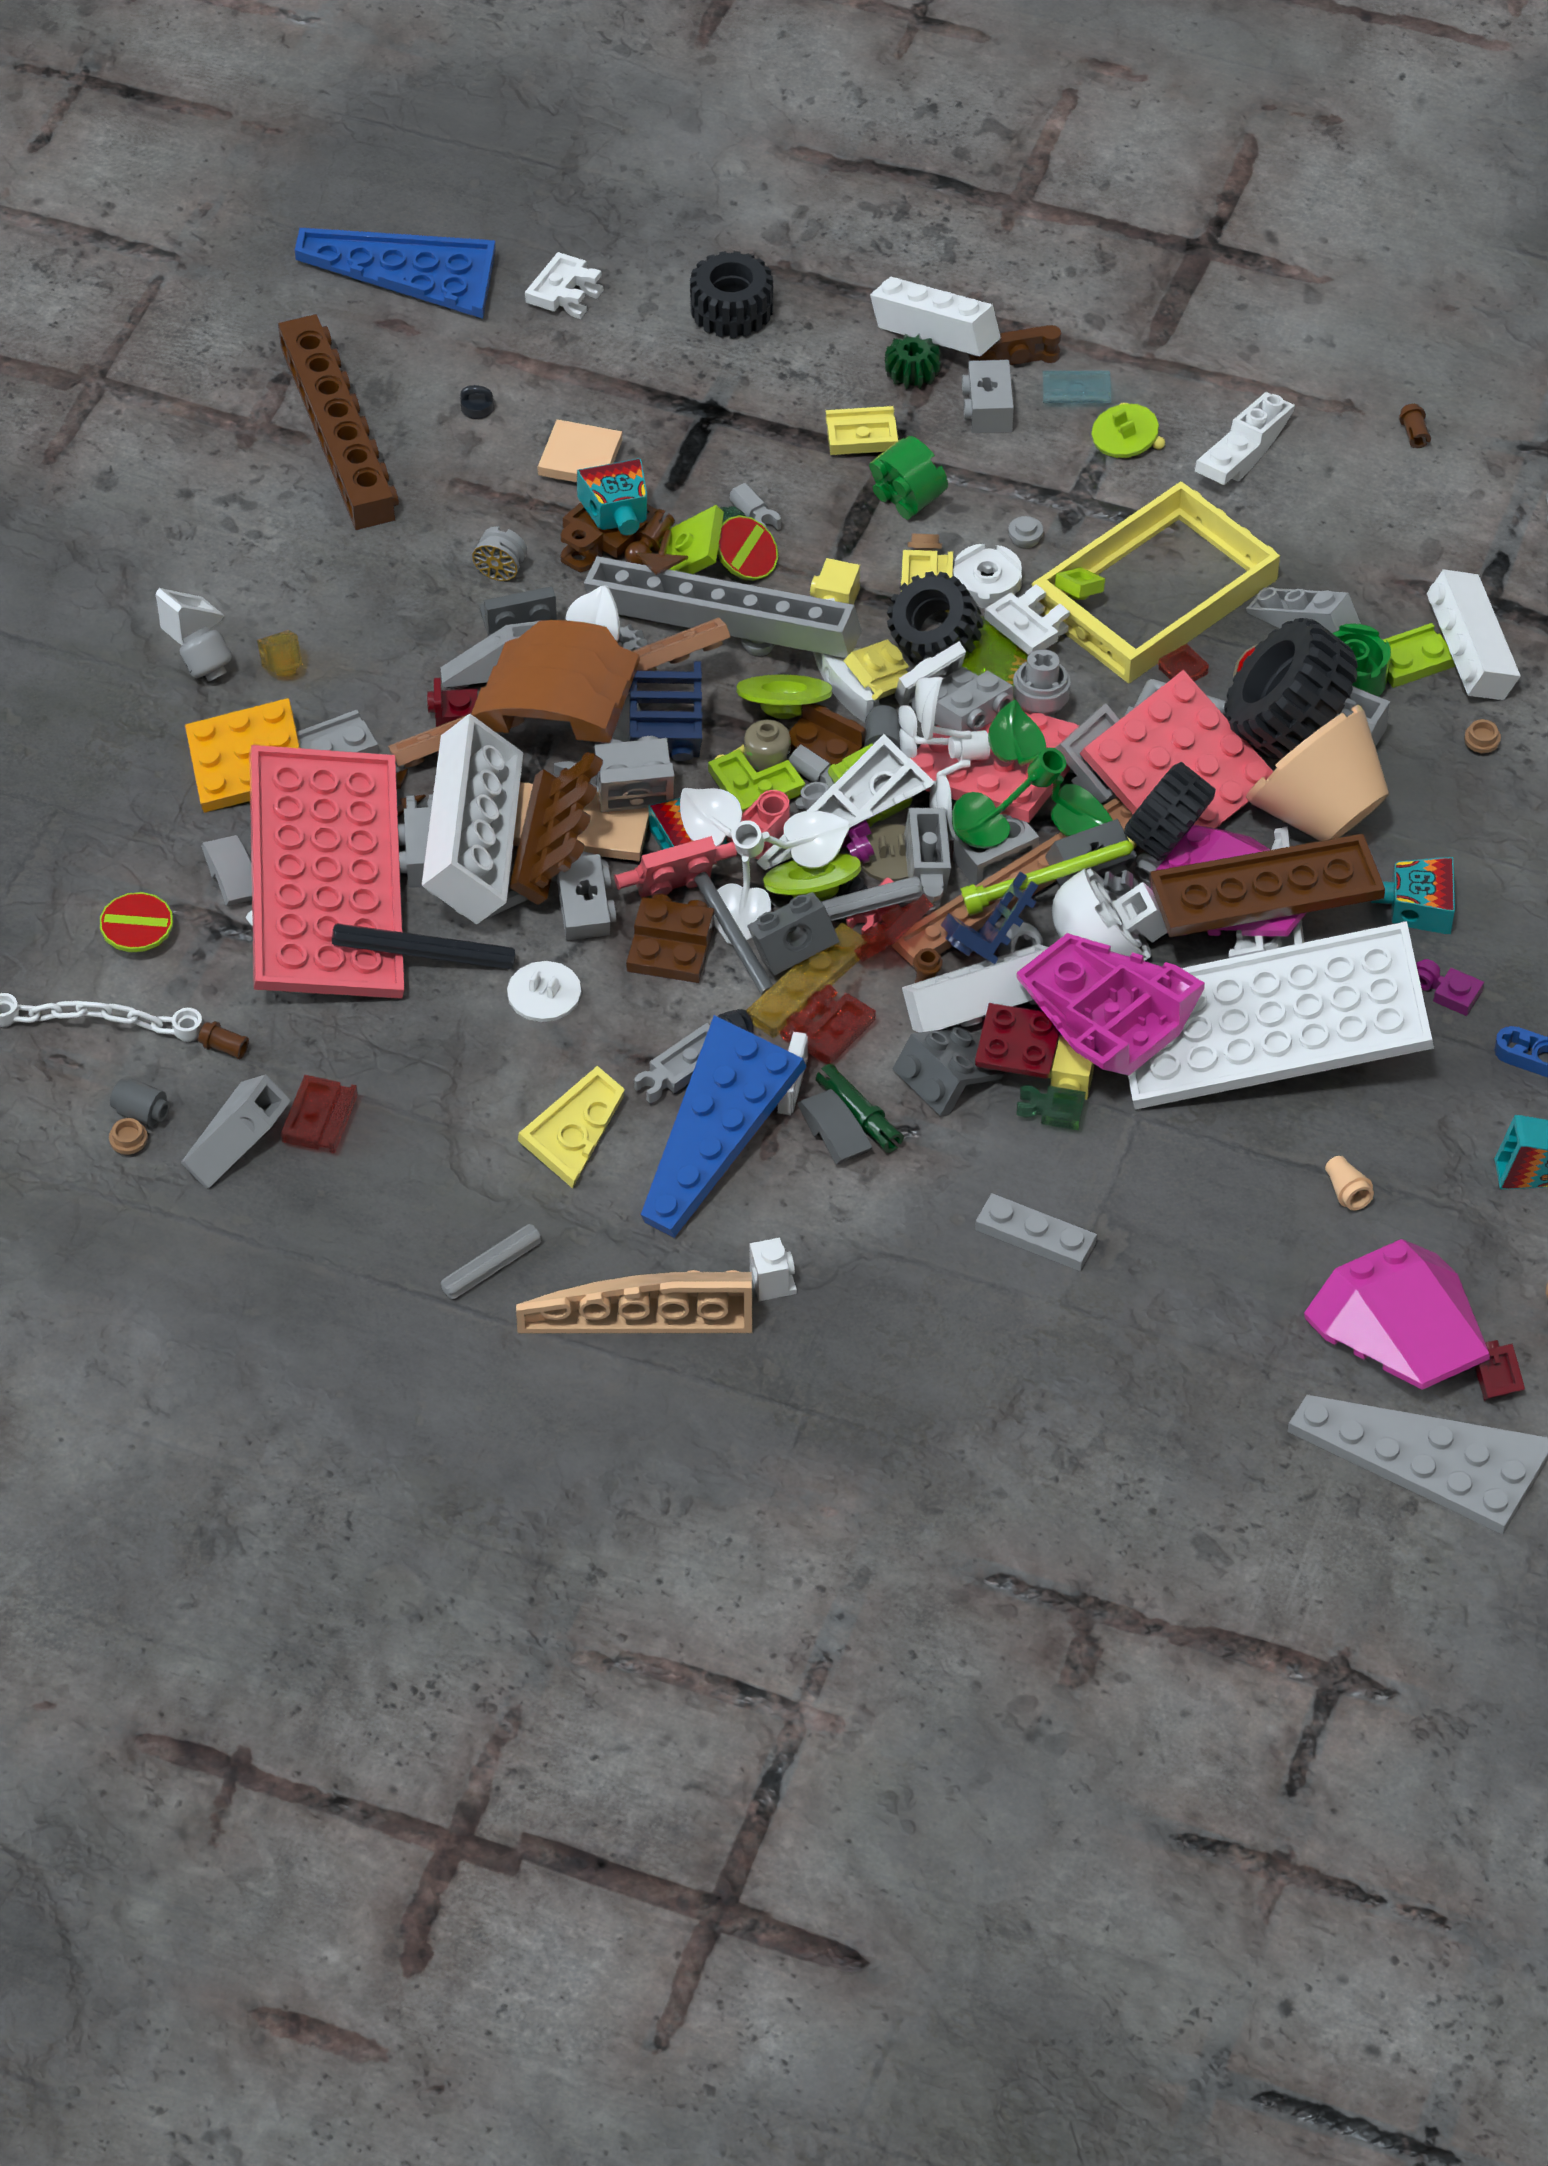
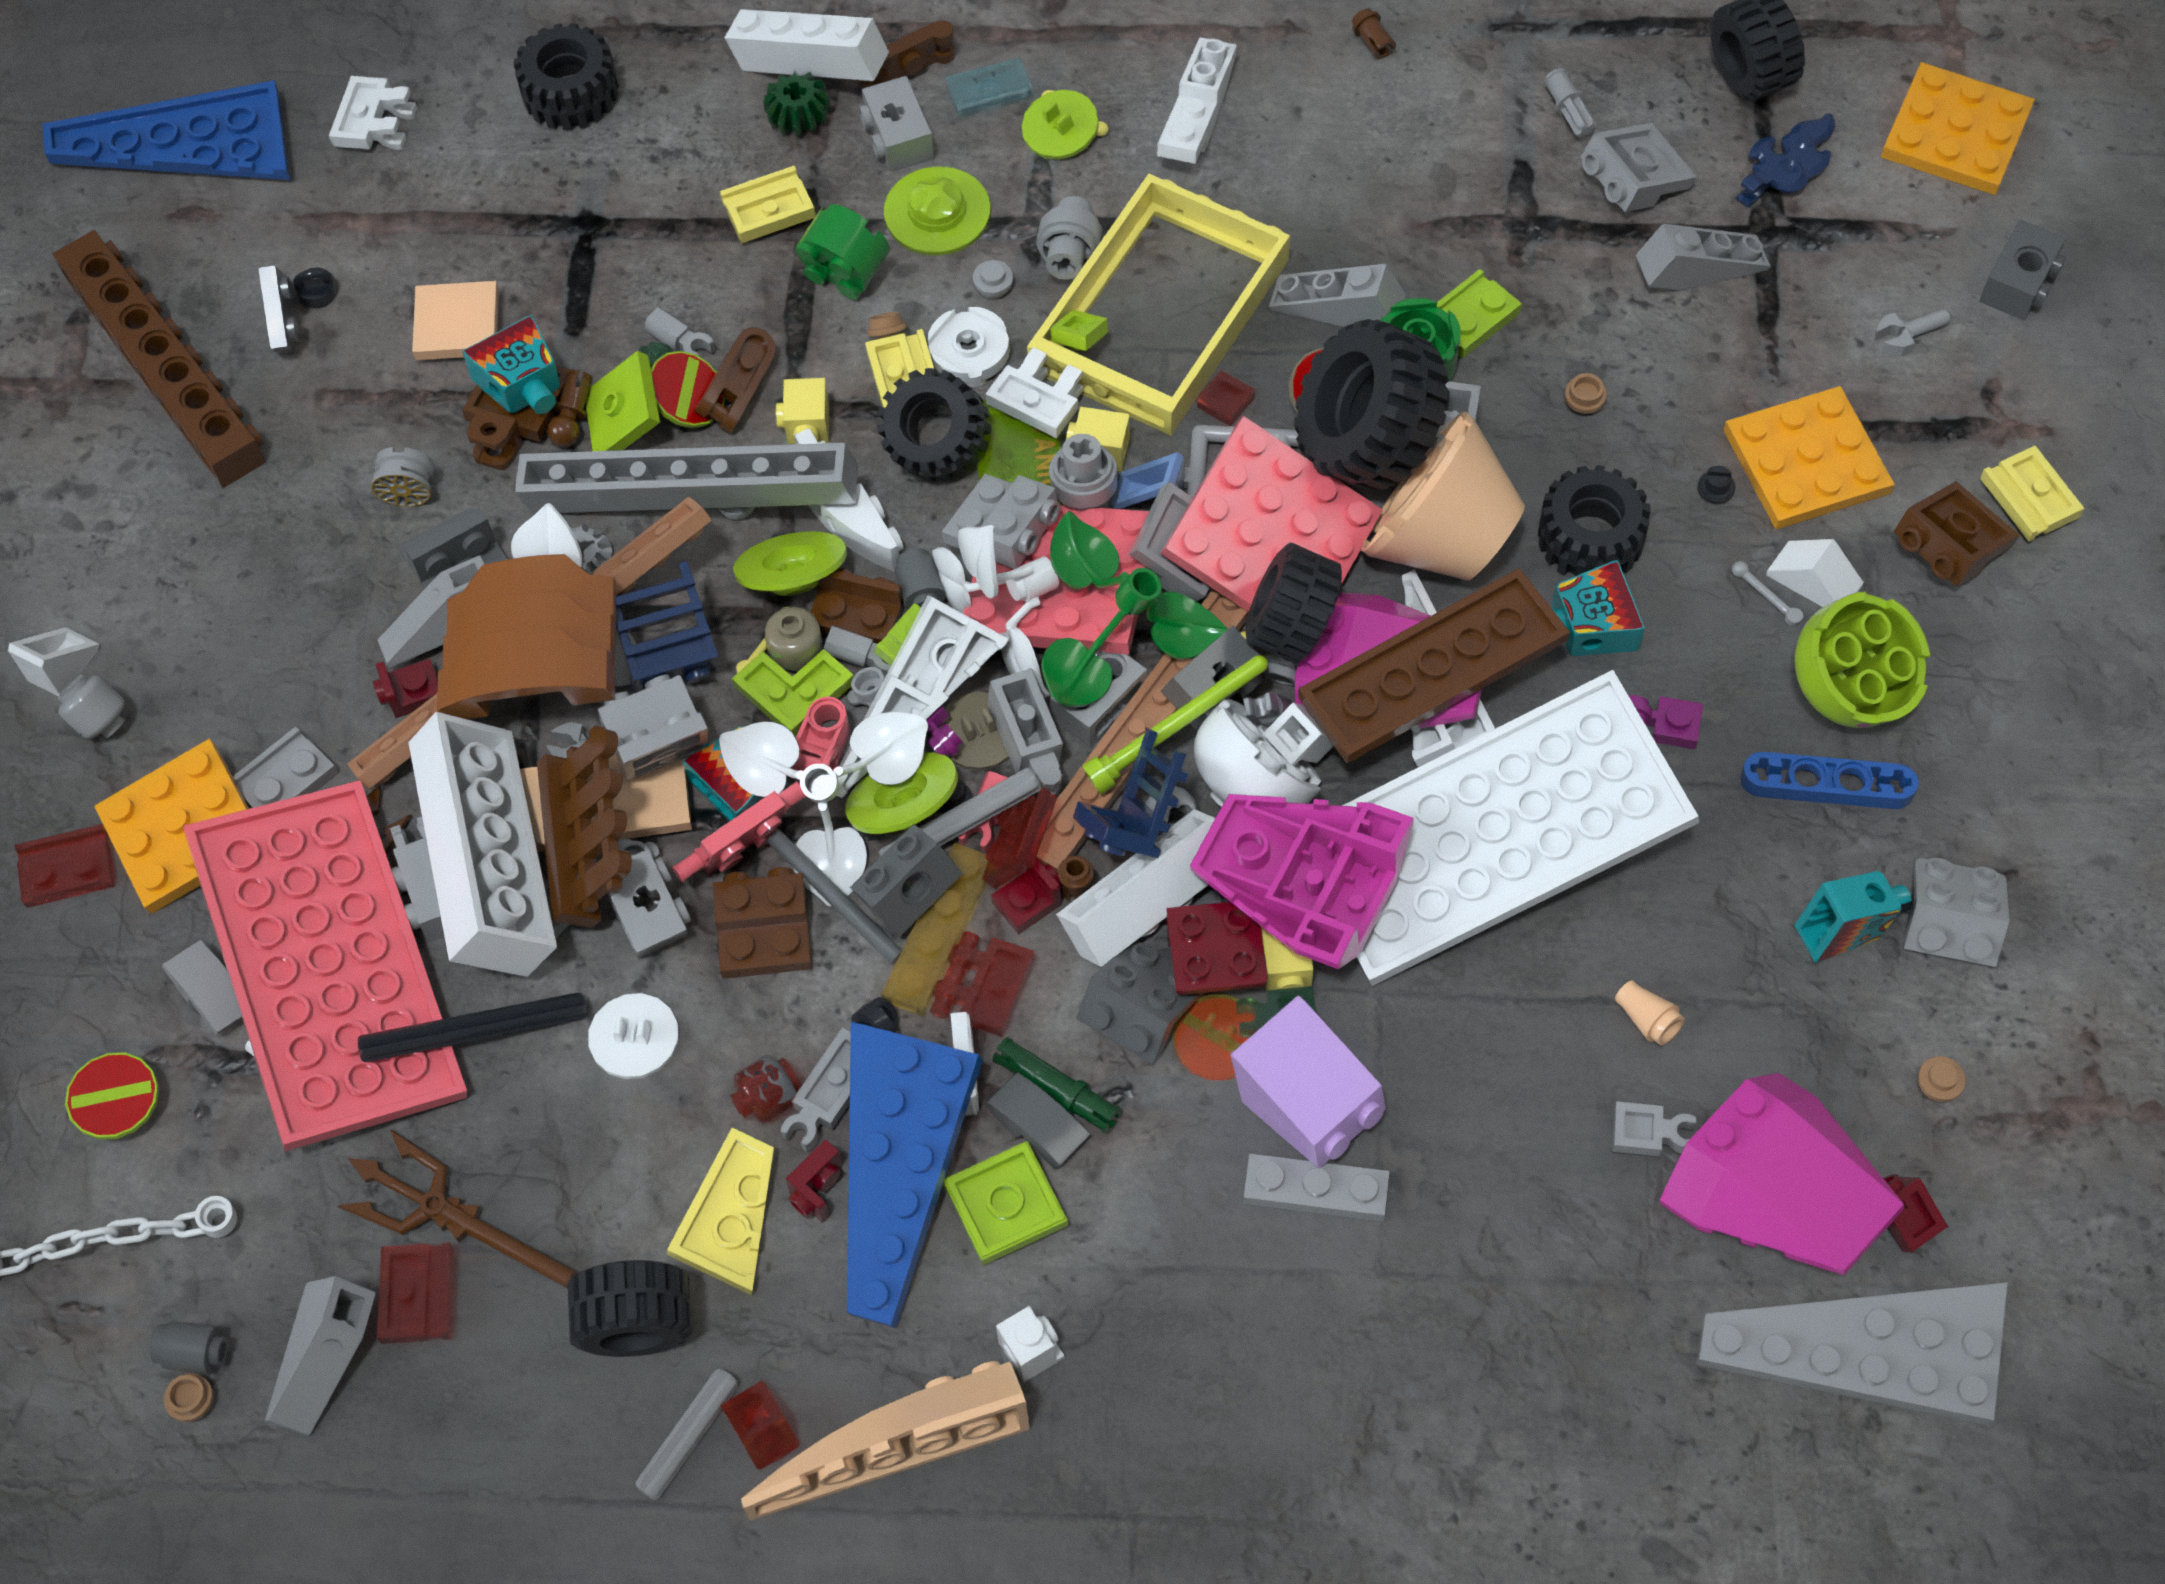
camera: 15 degrees left, 10 degrees up
reddish brown pin [198,1021,249,1060] -> none
clear yellow plate [257,630,303,676] -> none
reddish brown piece [636,529,688,575] -> none
light yellow plate [843,639,909,701] -> none
white plate [894,642,966,706] -> none
white brick [1427,569,1520,700] -> none
none -> clear red plate [15,824,115,908]
none -> wing [258,266,299,355]
none -> reddish brown piece [337,1129,577,1288]
none -> black tyre [568,1260,692,1357]
none -> reddish brown plate [694,327,776,433]
none -> clear red bracket [720,1380,799,1470]
none -> clear red head [730,1055,801,1124]
none -> dark red bracket [785,1139,842,1223]
none -> lime hat [884,166,991,256]
none -> lime plate [943,1141,1068,1266]
none -> dark red bracket [991,855,1062,935]
none -> light grey piece [1036,196,1103,280]
none -> light yellow brick [1066,407,1130,472]
none -> medium blue slope [1110,452,1184,509]
none -> piece [1173,995,1262,1080]
none -> lavender slope [1230,995,1386,1168]
none -> black tyre [1538,465,1651,577]
none -> light grey plate [1612,1101,1696,1157]

